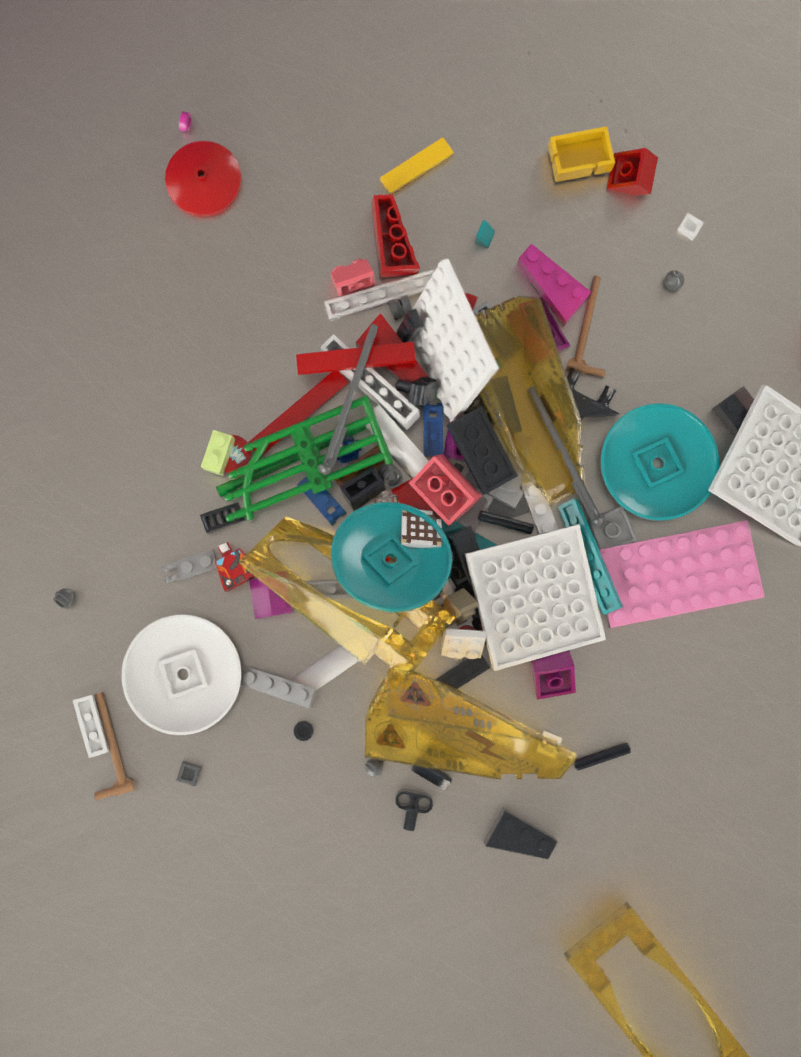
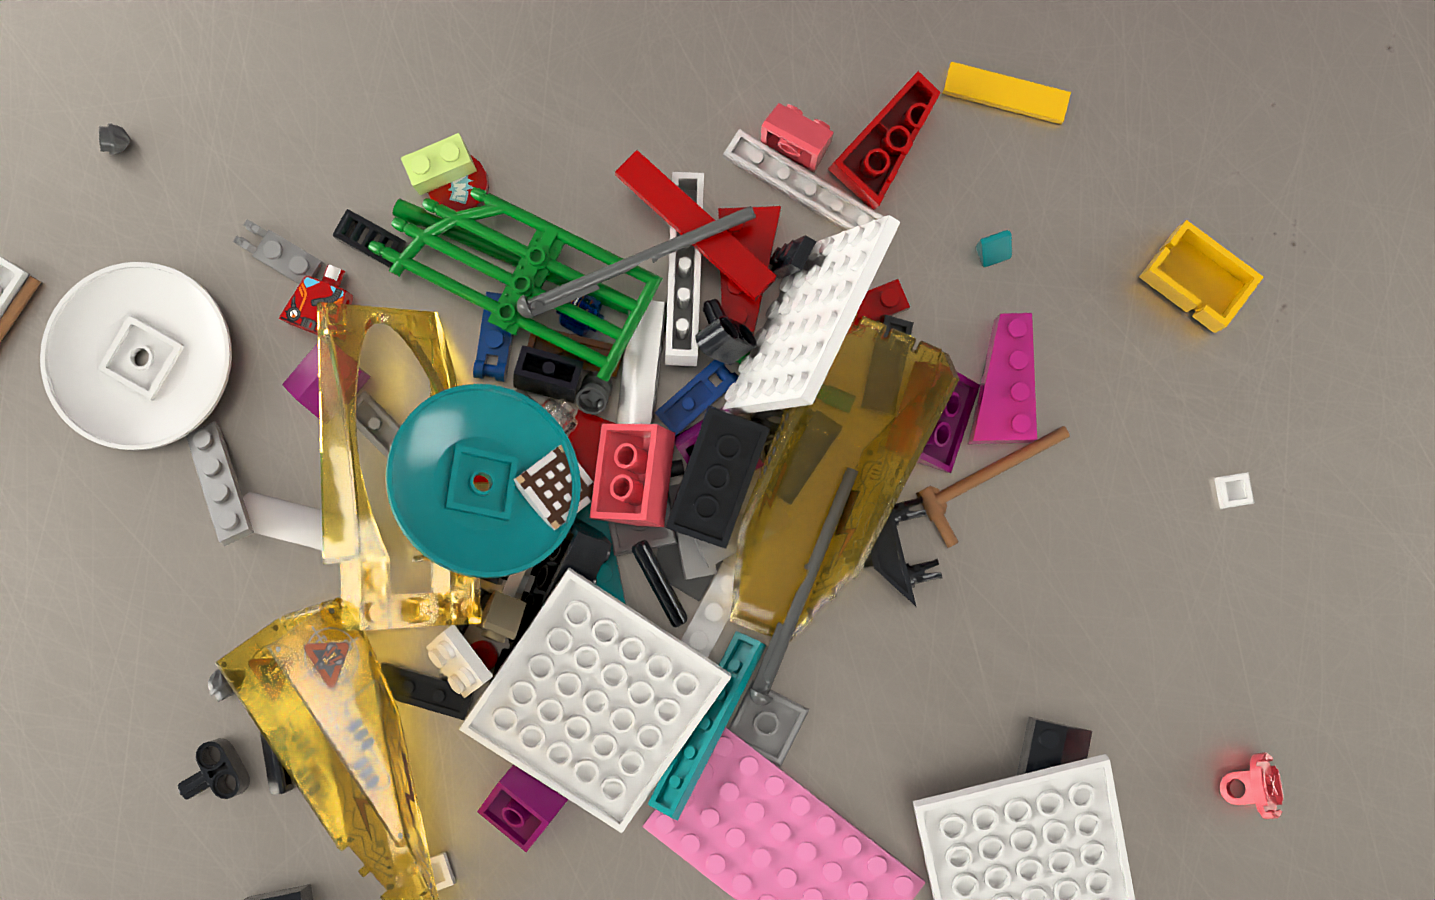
camera: 50 degrees right, 0 degrees up
dark grey tile [176,761,202,787] -> none
red tile [248,371,349,458] -> none
black tile [293,721,314,741] -> none
dark grey wheel [389,295,412,319] -> none
teal dish [601,403,719,521] -> none
red slope [607,148,658,196] -> none
dark grey plate [665,270,684,290] -> none

